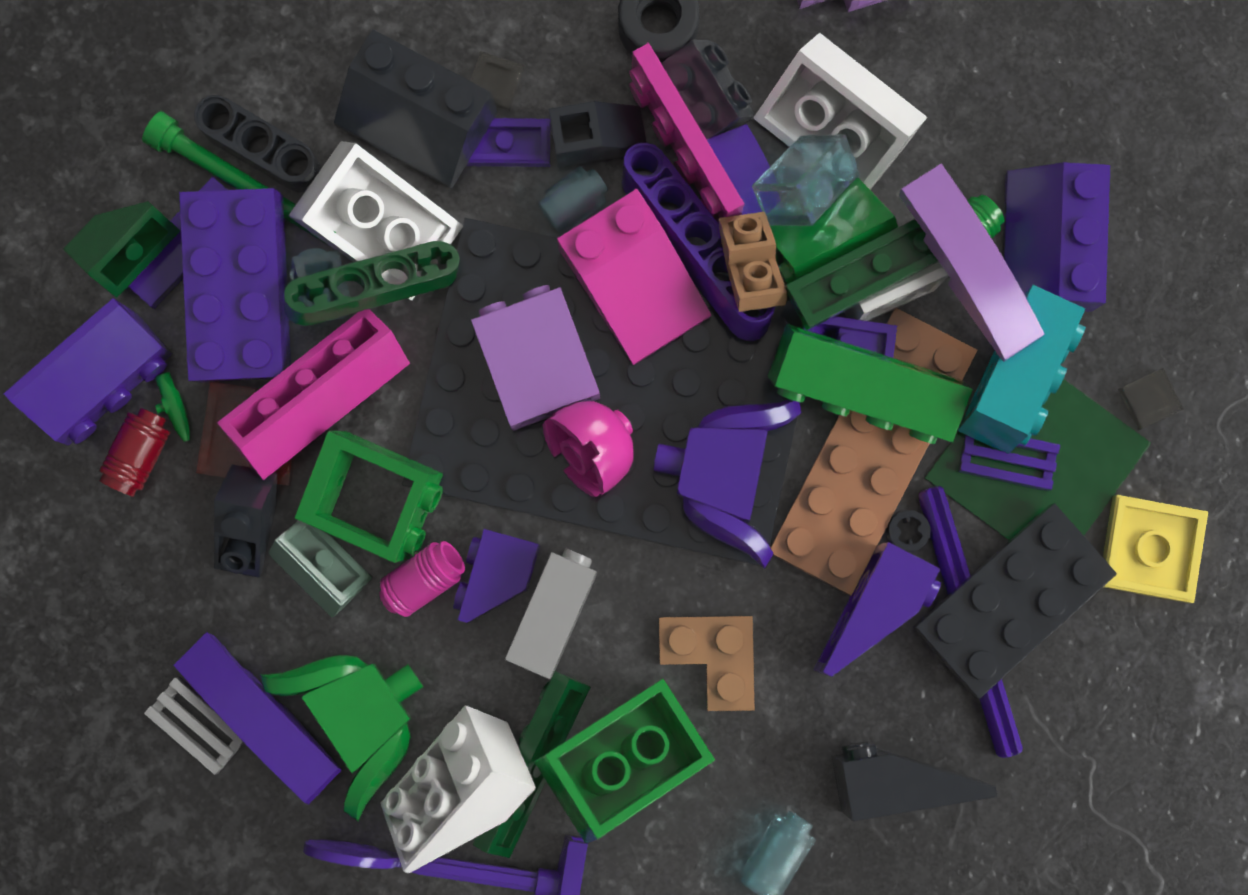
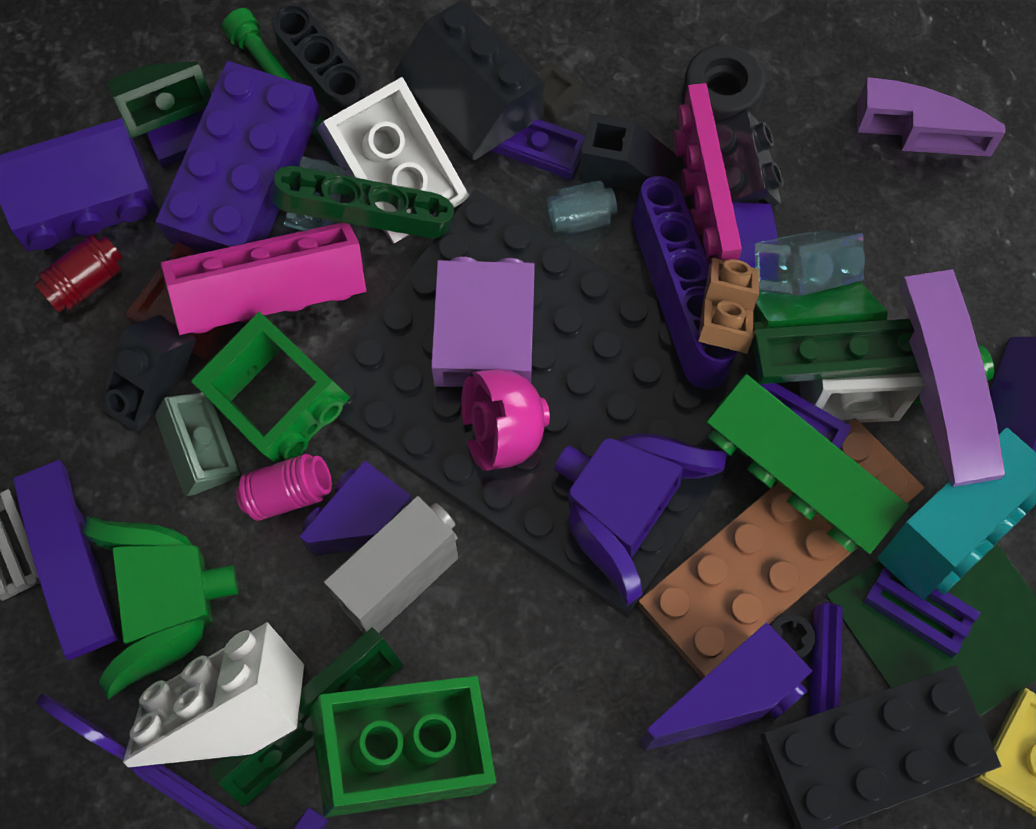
camera: 25 degrees right, 15 degrees down
green helmet [155,372,190,442] -> none
dark pink slope [557,189,711,365] -> none
medium nougat plate [659,616,755,711] -> none
white slope [753,33,927,190] -> none

